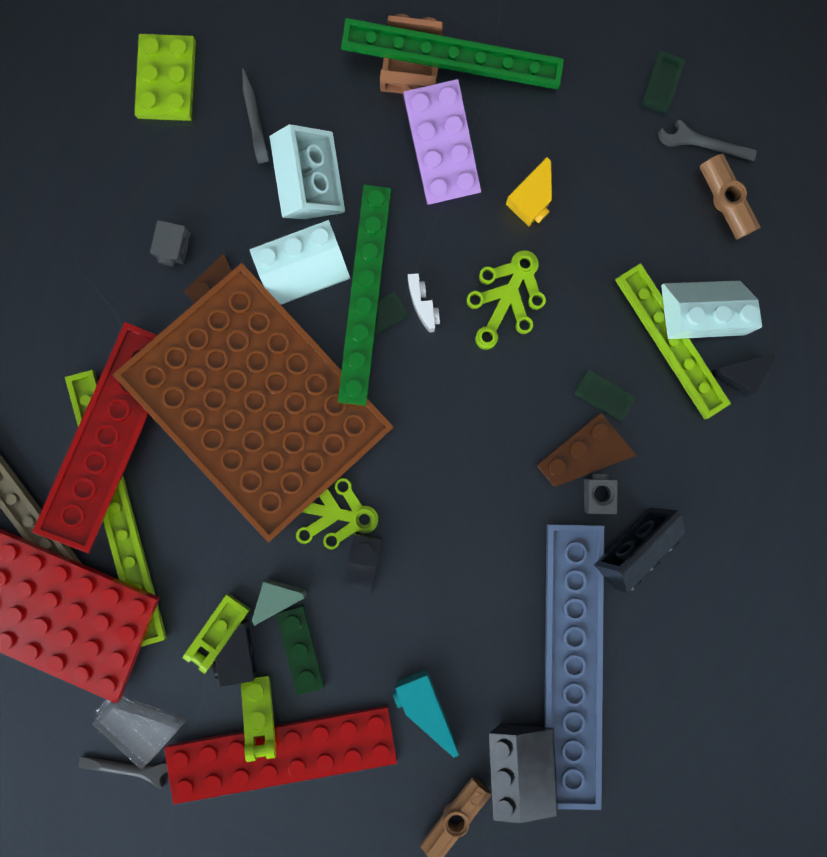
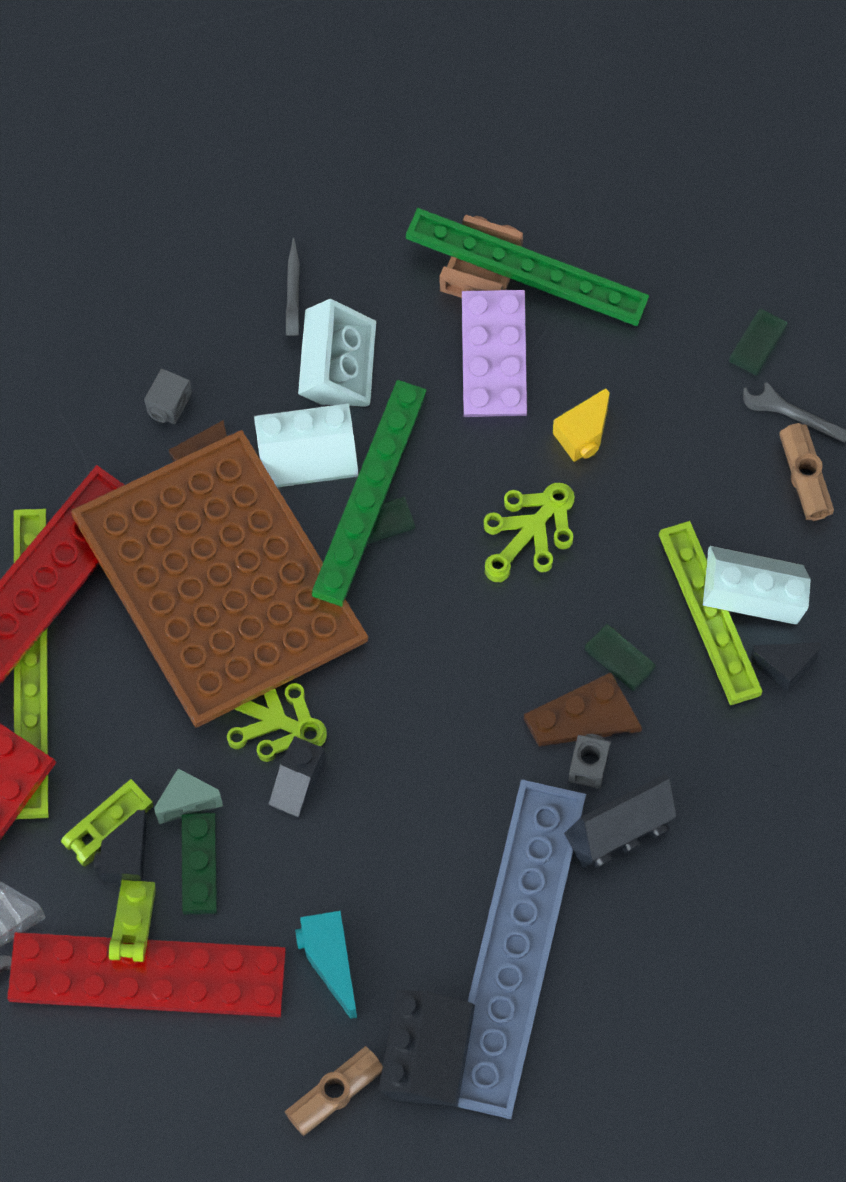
camera: 15 degrees right, 20 degrees down
lime plate [135,34,196,121] -> none
white slope [407,273,440,332] -> none

